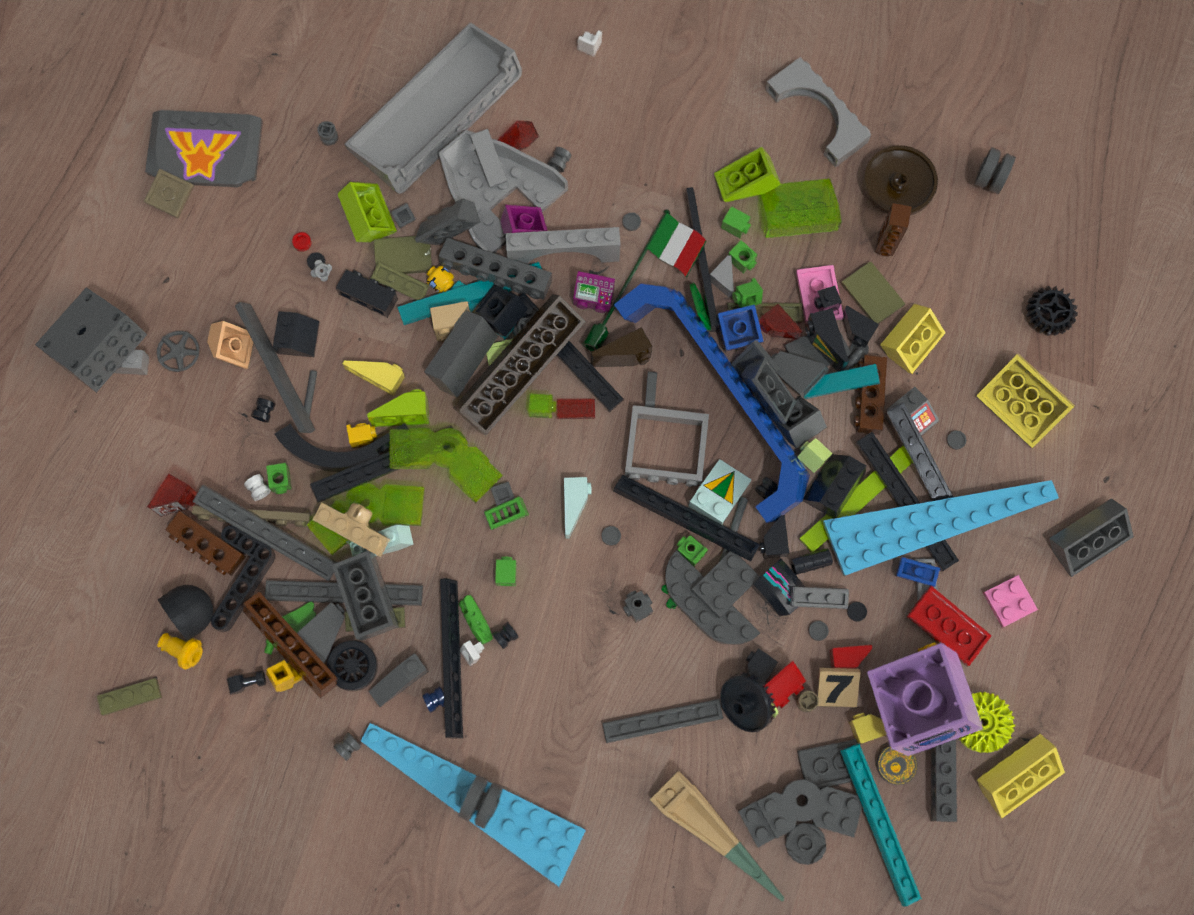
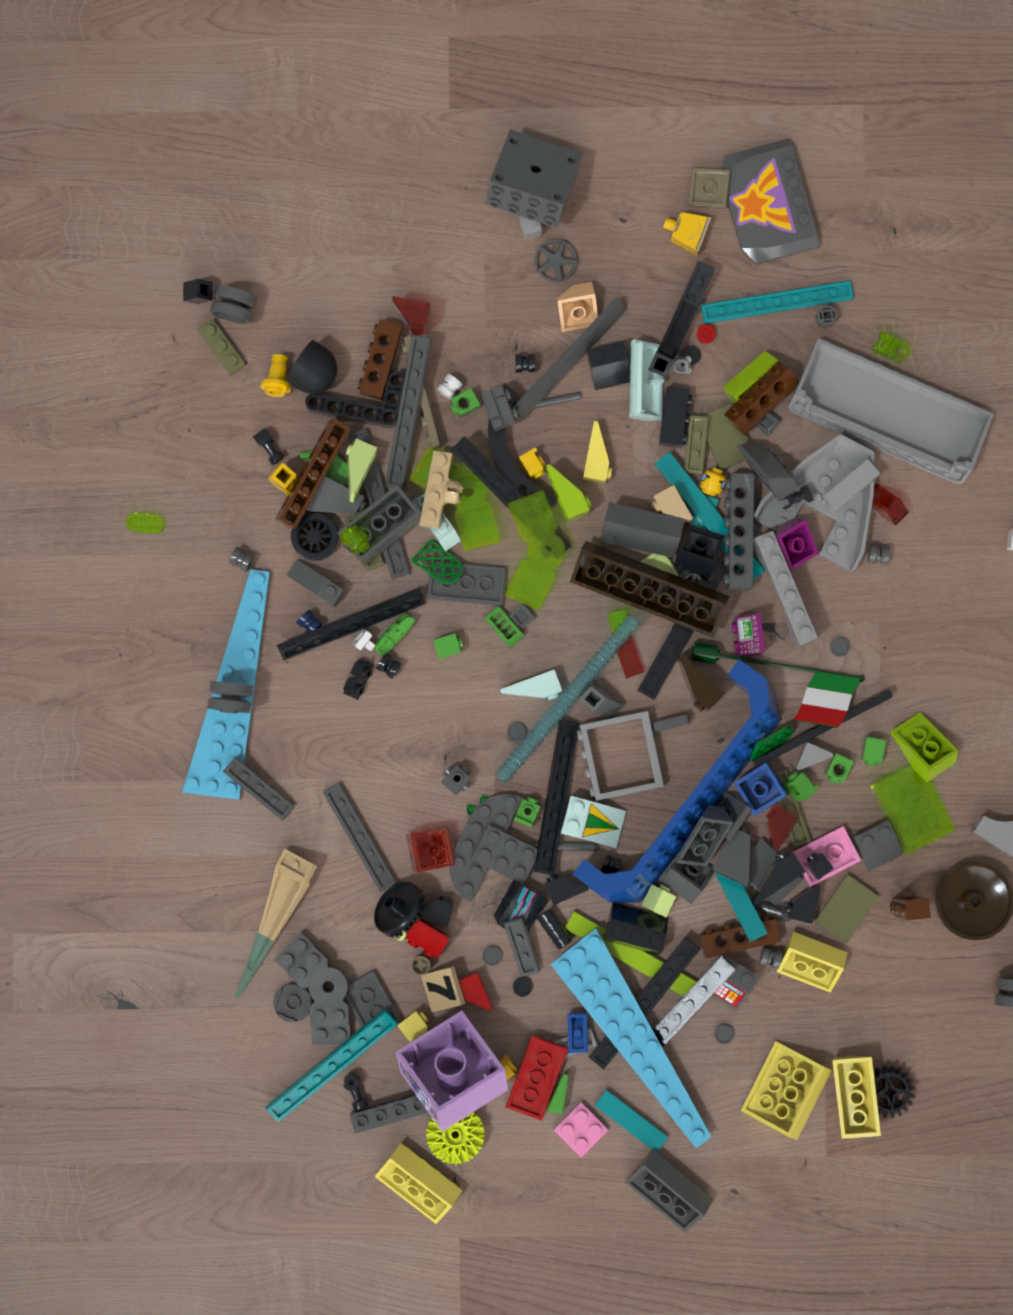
camera: 75 degrees right, 10 degrees up
tile [876,746,918,785] -> none
none -> clear neon green tile [126,513,165,534]
none -> black brick [183,279,213,304]
none -> dark grey wheel [210,285,257,324]
none -> dark grey tile [223,757,294,821]
none -> clear neon green head [340,526,369,555]
none -> black hinge [343,659,374,700]
none -> black leg [343,1073,368,1110]
none -> yellowish green slope [346,439,377,502]
none -> clear red slope [406,827,455,873]
none -> green window [411,539,462,584]
none -> dark grey tile [427,561,506,606]
none -> dark grey brick [481,385,518,431]
none -> clear light blue piece [495,614,641,783]
none -> bright green slope [547,1073,569,1114]
none -> dark grey slope [579,680,623,719]
none -> teal tile [594,1090,668,1152]
none -> light aqua container [629,339,664,421]
none -> black arch [648,261,715,378]
none -> yellow torso [663,212,711,256]
none -> teal tile [701,280,854,324]
none -> reddish brown brick [724,361,799,436]
none -> dark grey wheel [759,946,783,969]
none -> black piece [781,485,814,510]
none -> light yellow slope [833,1056,881,1139]
none -> dark grey slope [851,820,903,872]
none -> clear neon green piece [872,332,910,363]

